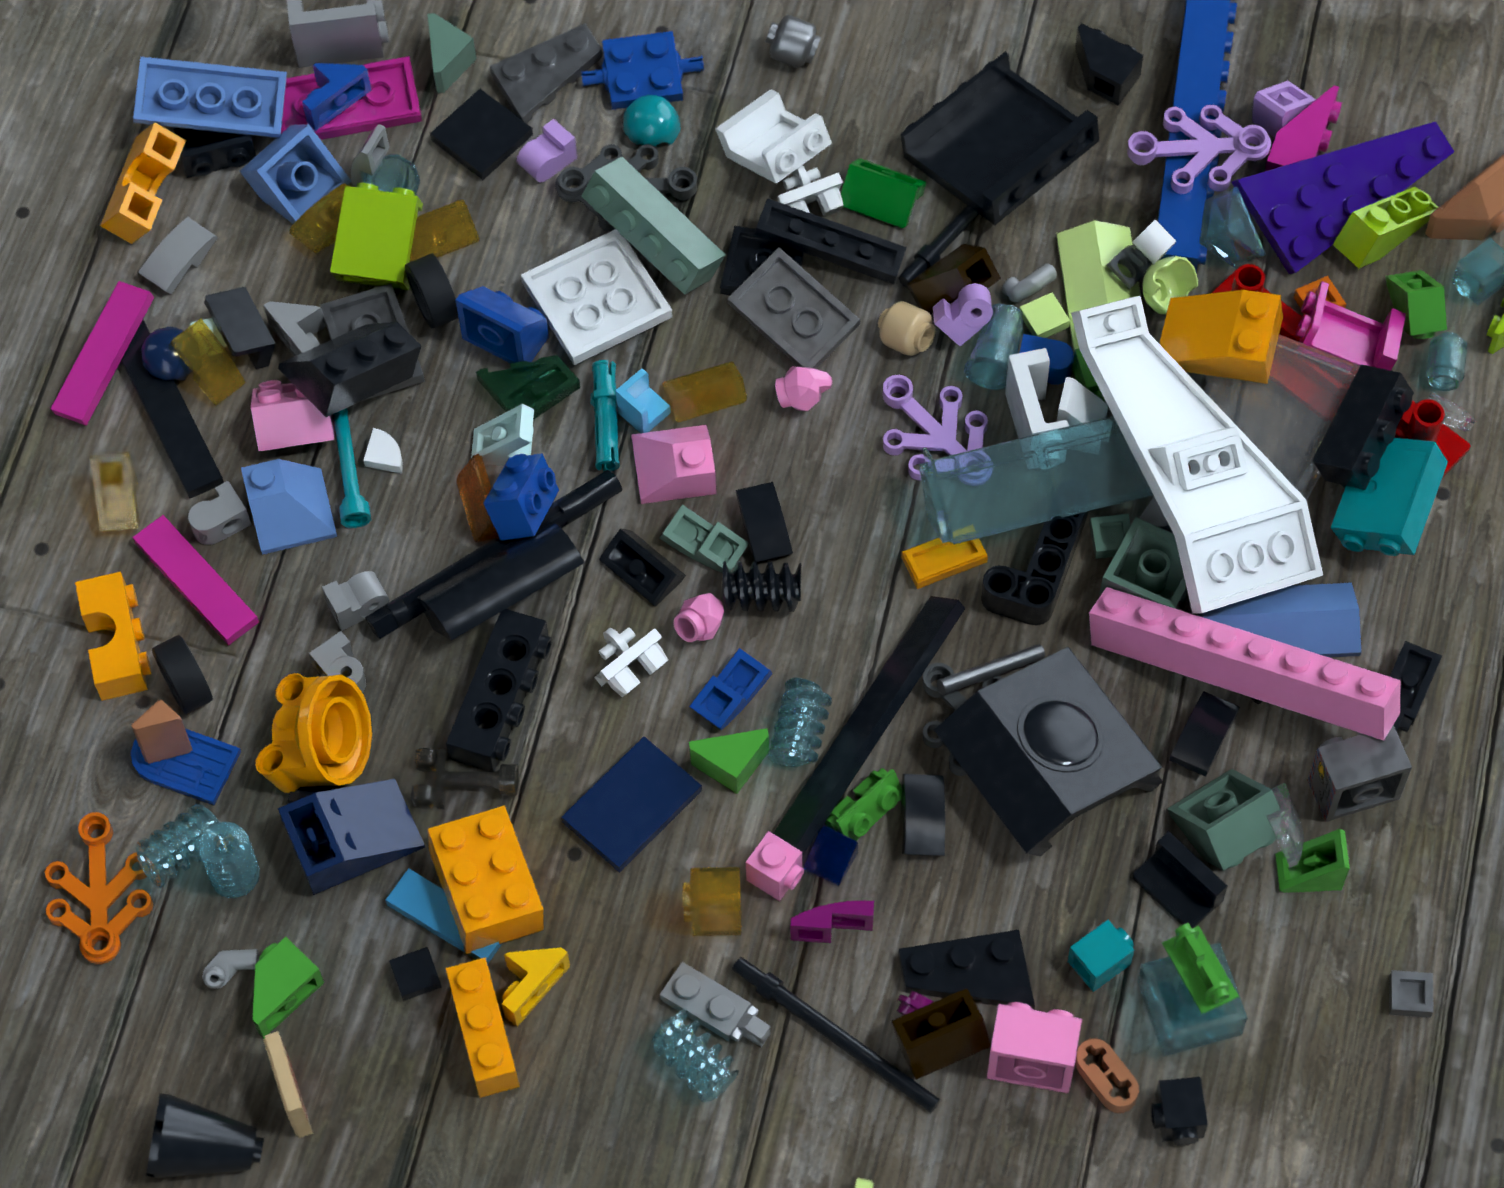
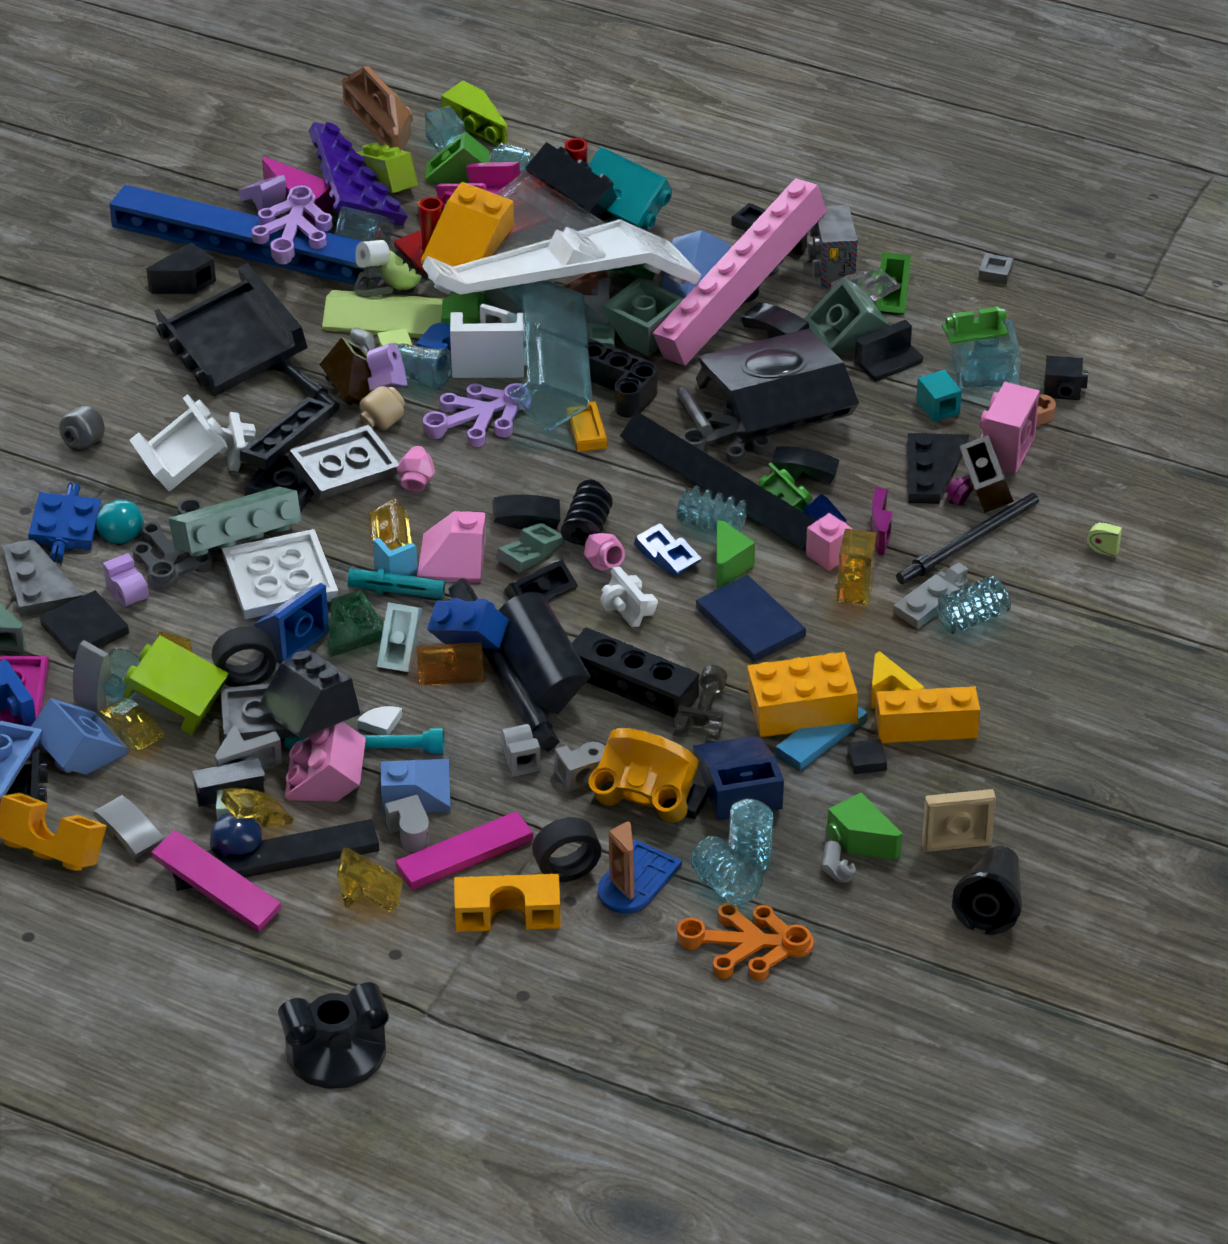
camera: 80 degrees left, 20 degrees down
green panel [841,158,927,228] -> none

